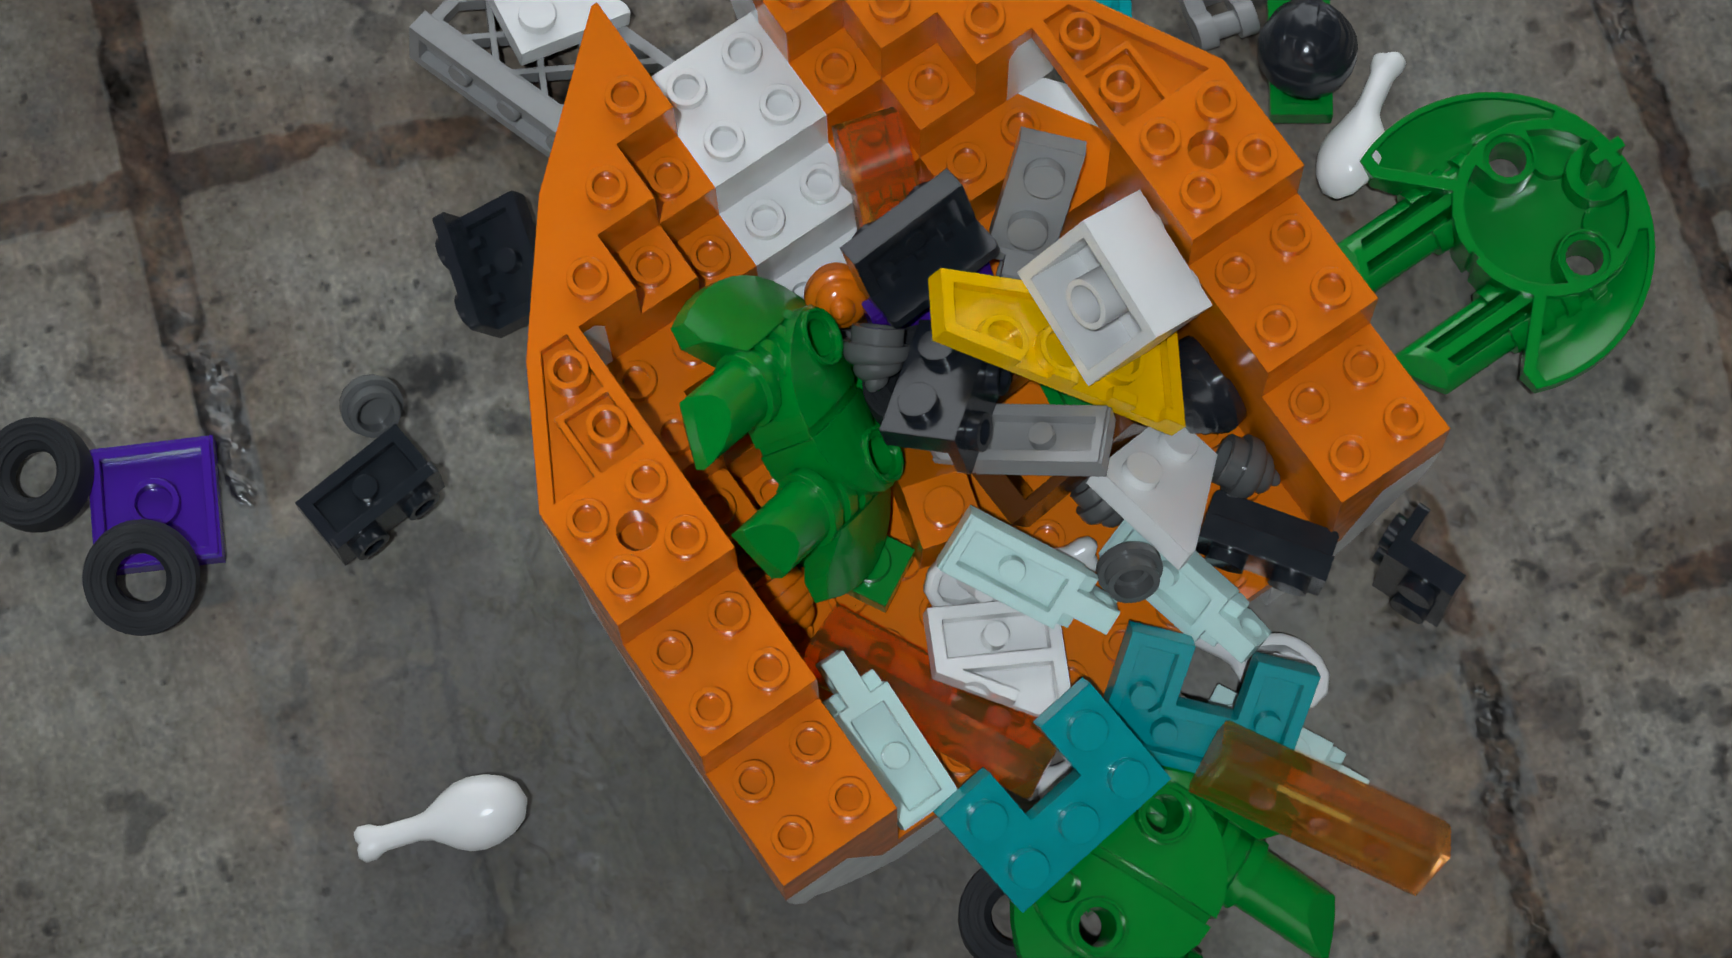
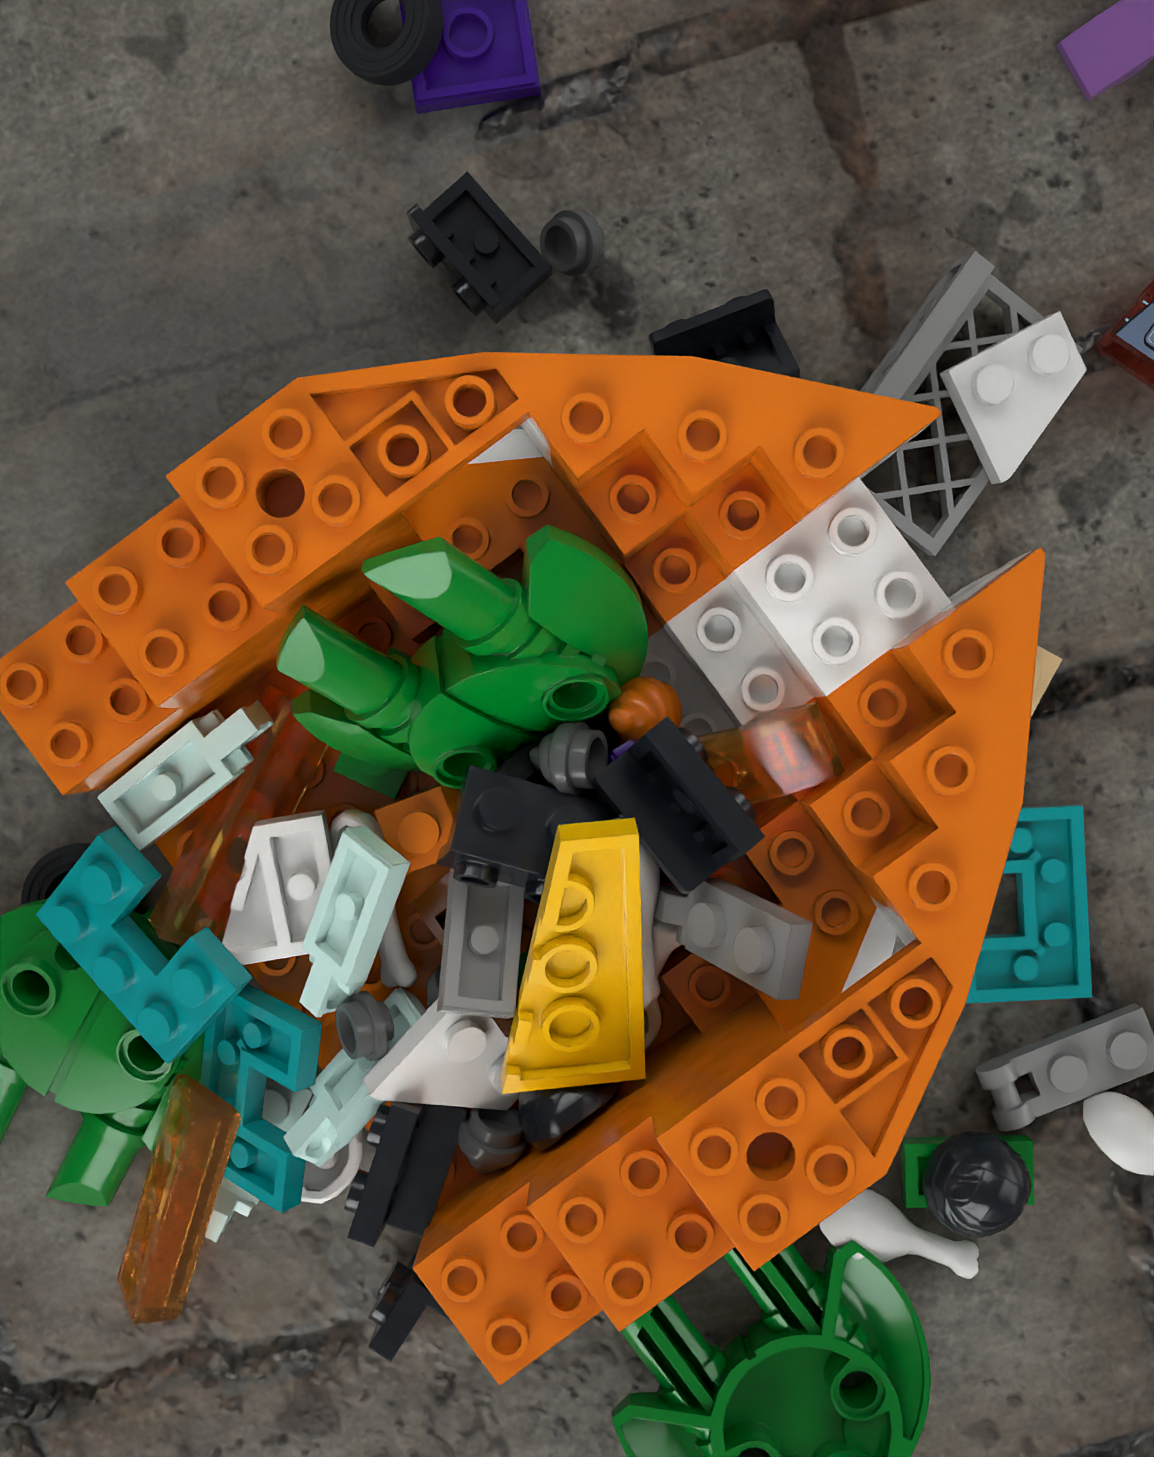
camera: 90 degrees right, 15 degrees up
white piece [354,774,527,863] -> none
white brick [1017,190,1213,386] -> none

